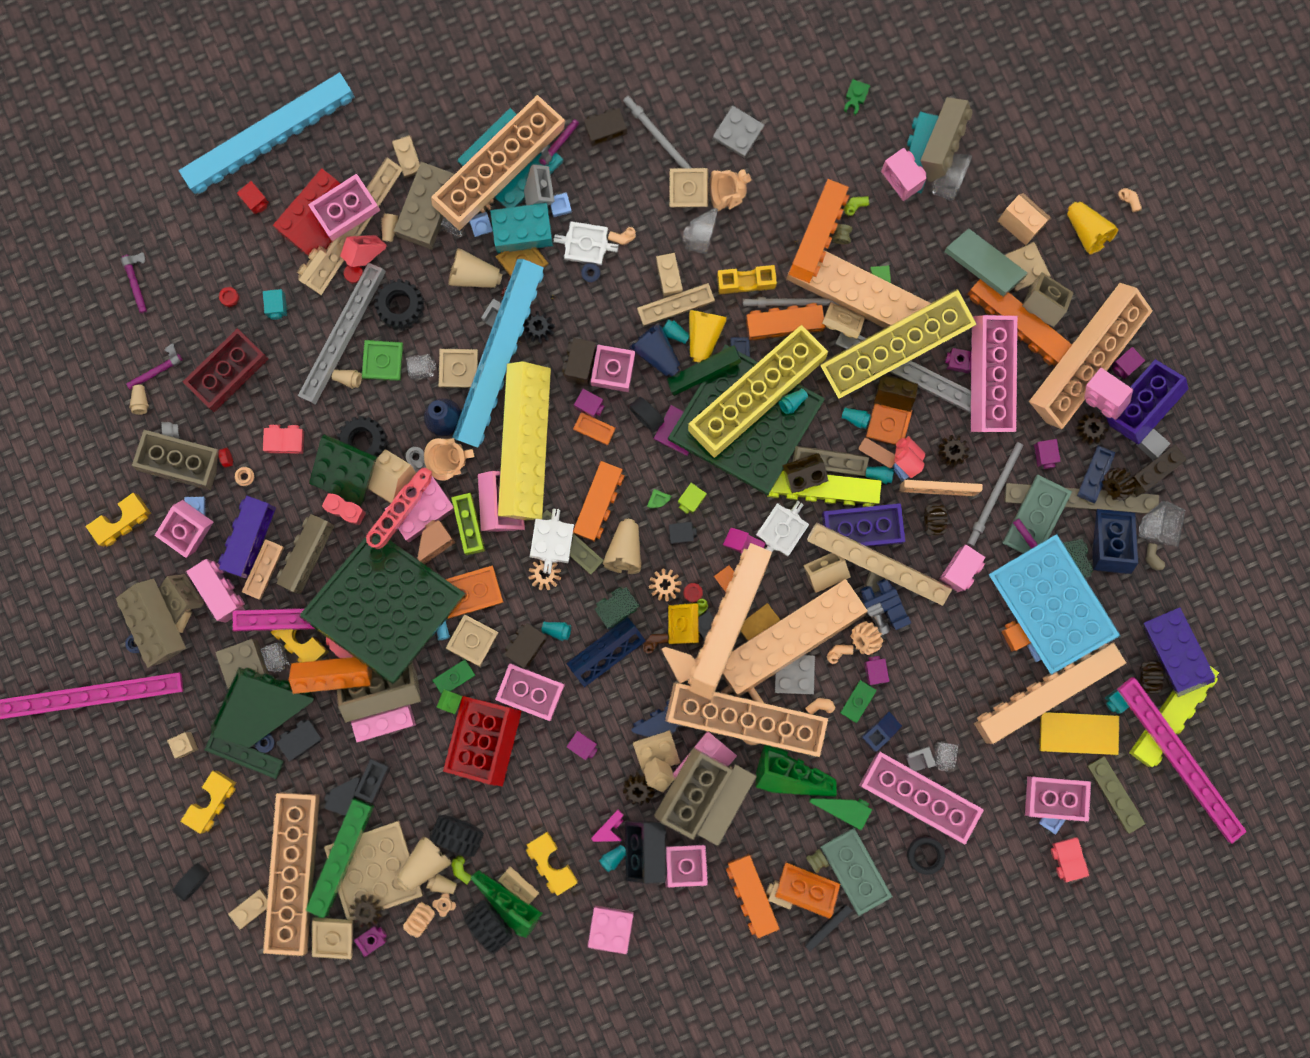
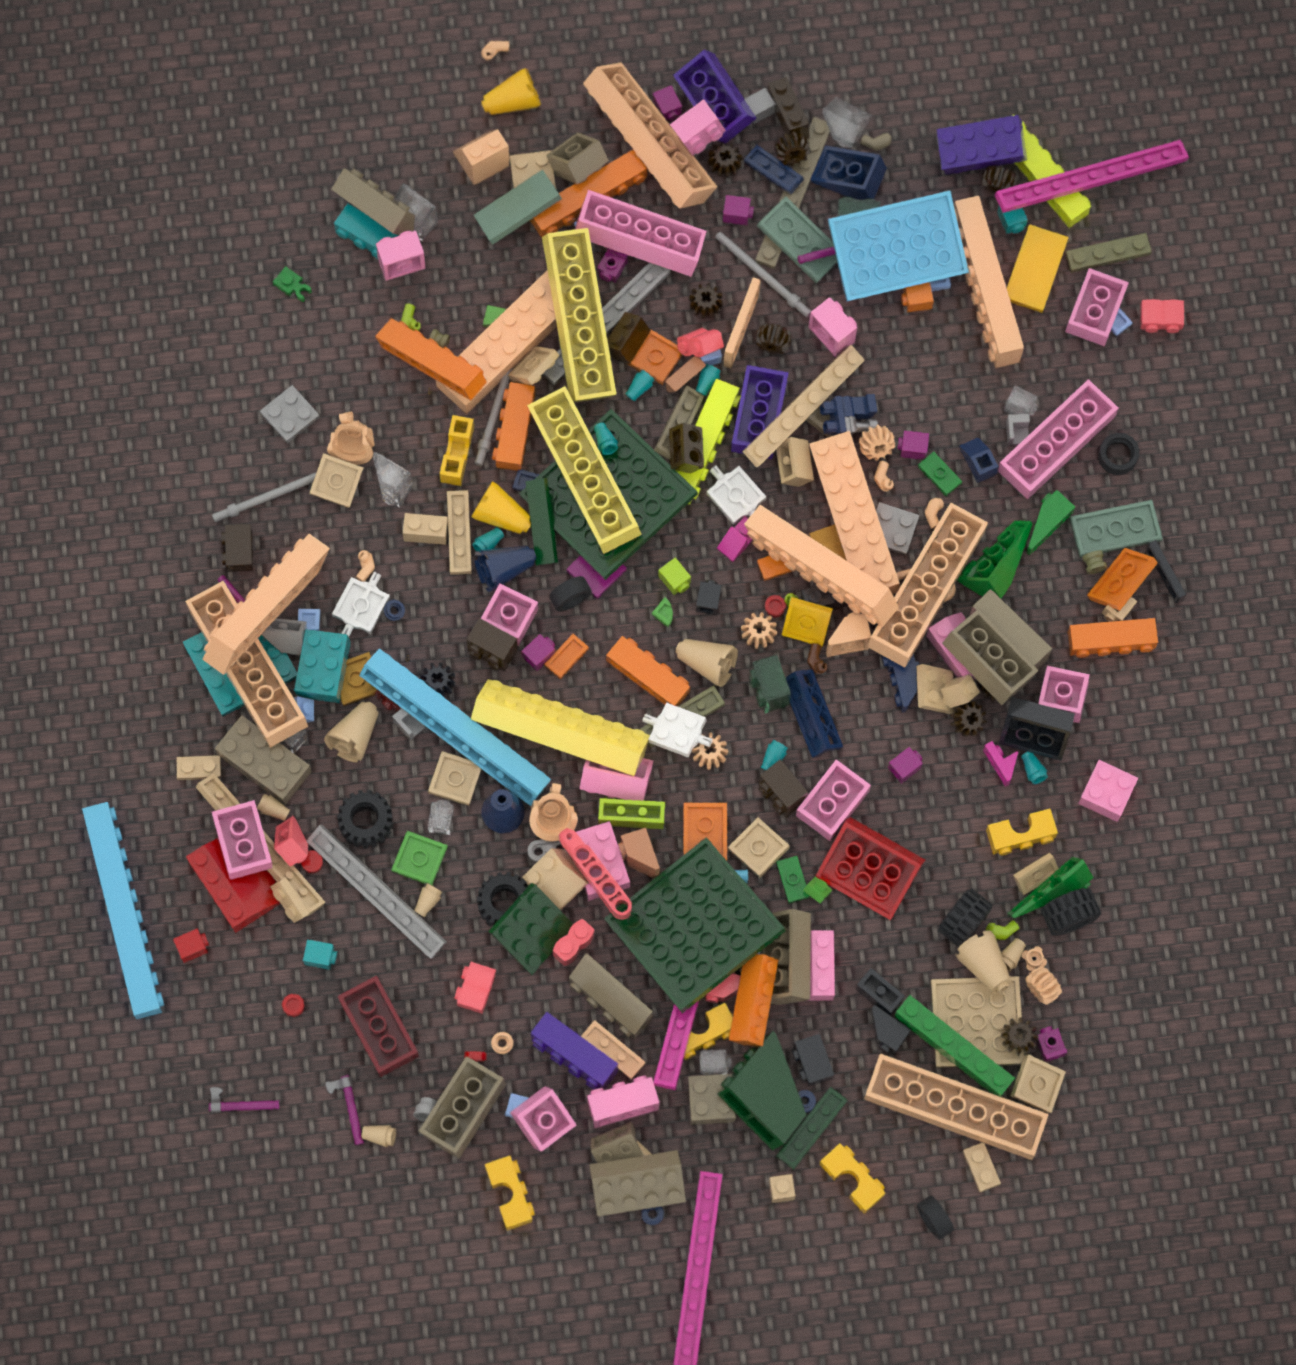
camera: 75 degrees left, 10 degrees down
none -> light nougat brick [203,534,330,675]

